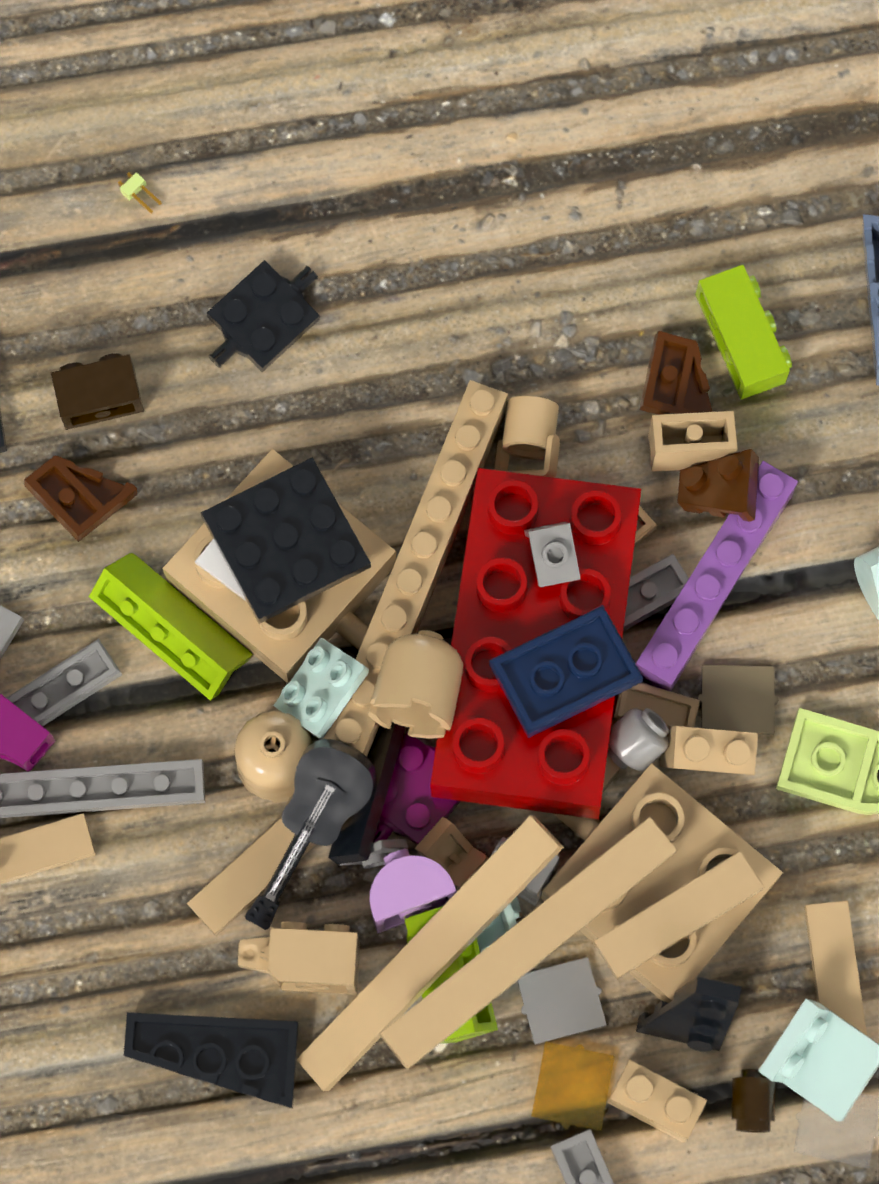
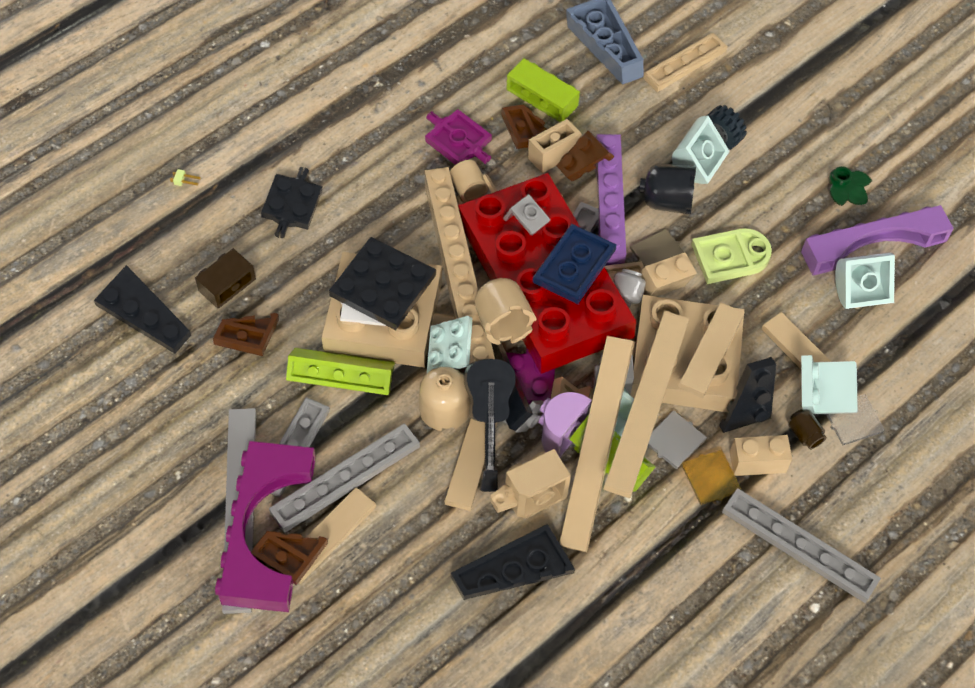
camera: 35 degrees left, 15 degrees down
none -> magenta plate [425,109,492,165]
none -> black cylinder [639,164,696,214]

